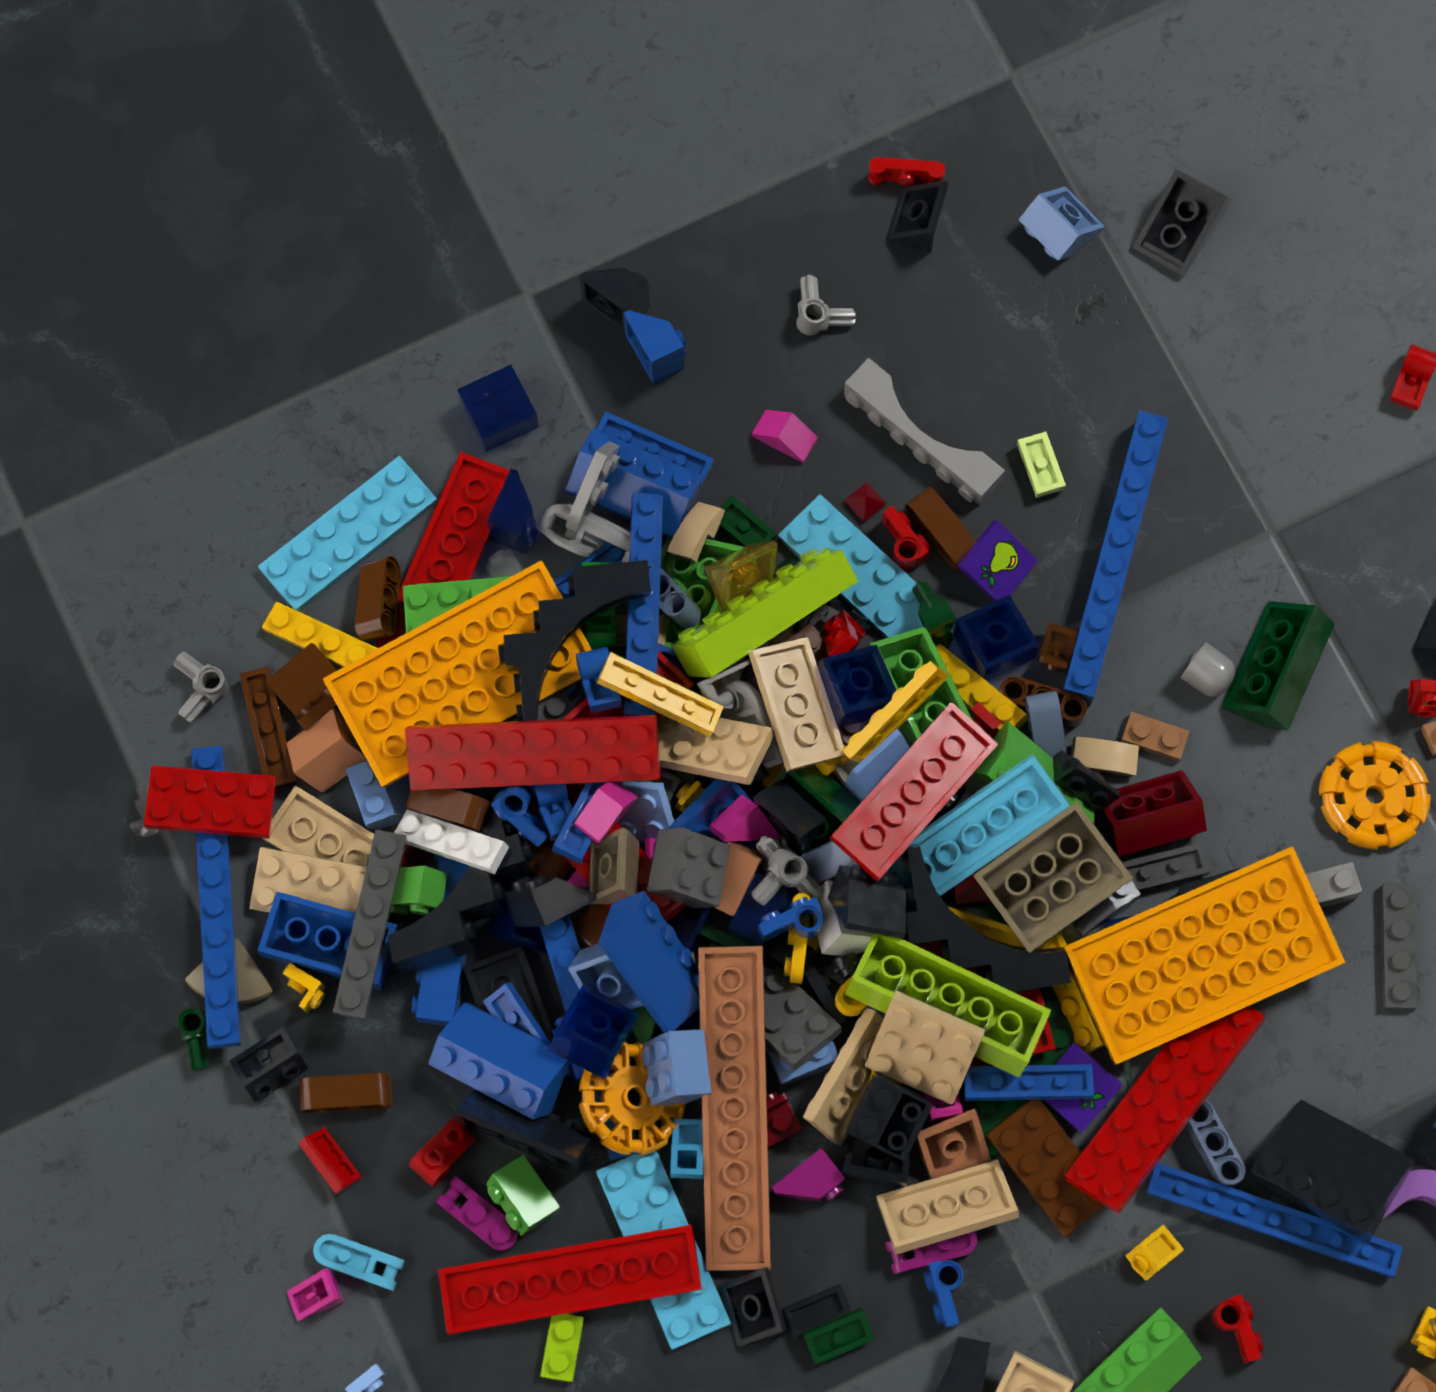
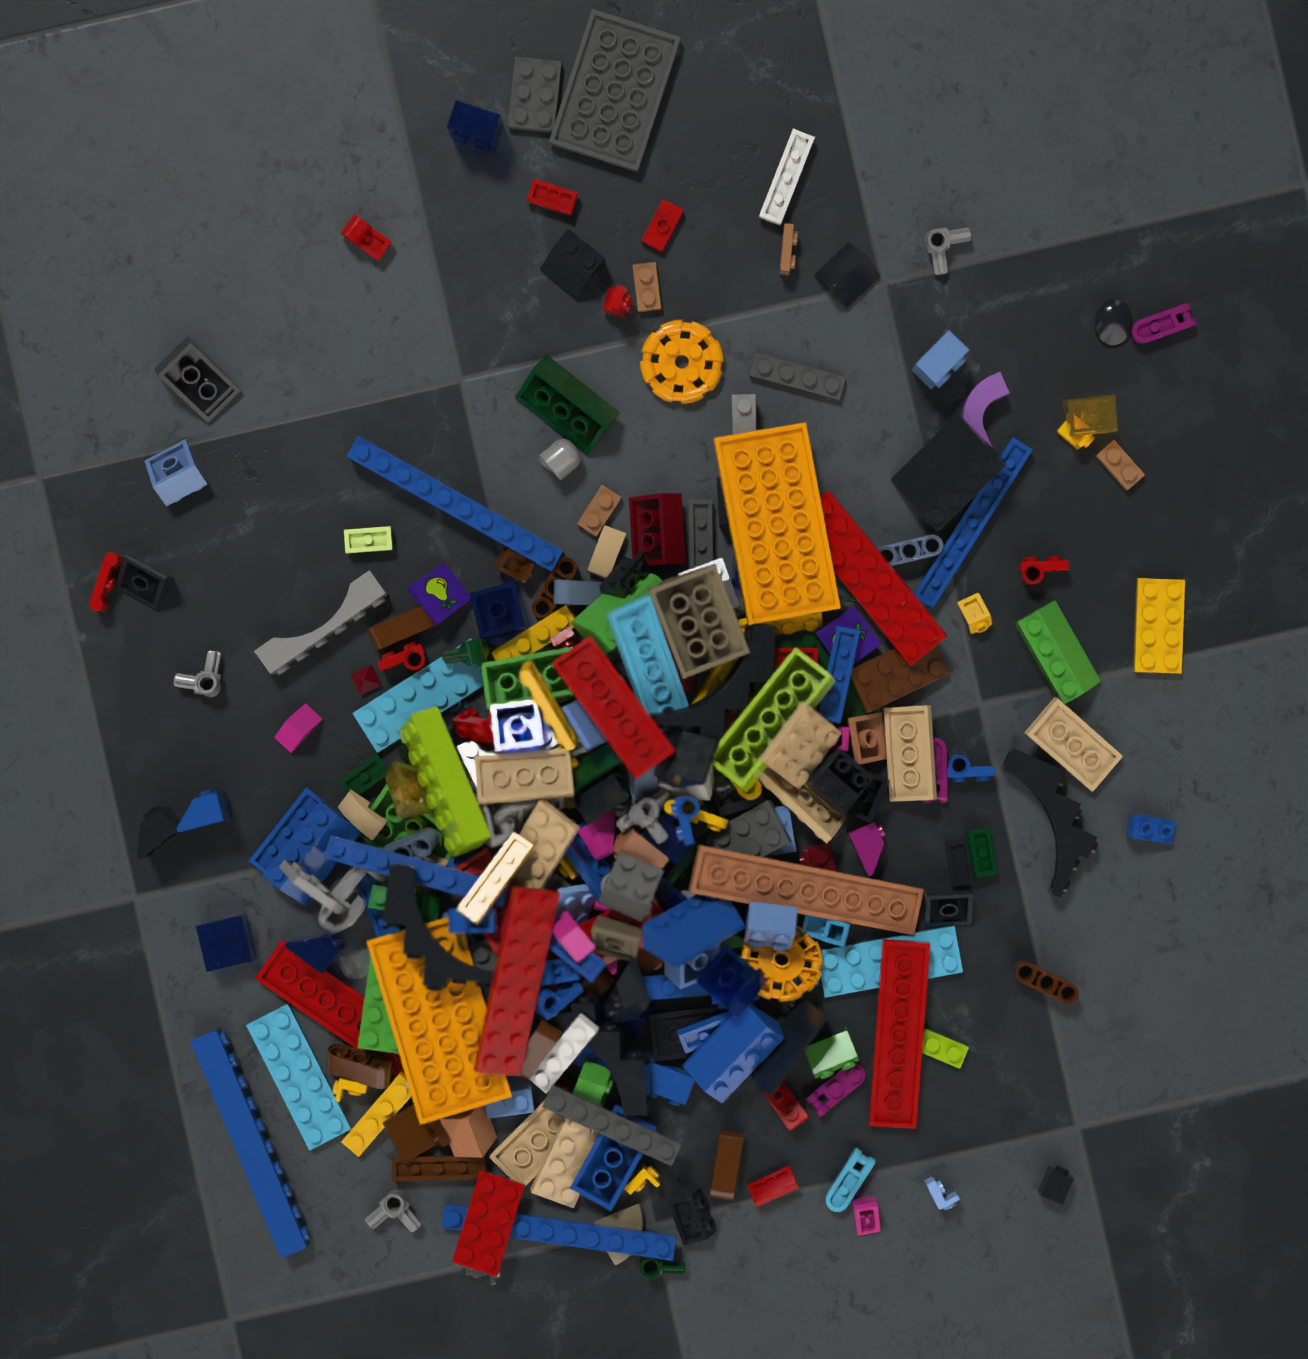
camera: 80 degrees left, 15 degrees up
none -> blue brick [190,1027,311,1259]
none -> yellow bracket [332,1077,369,1102]

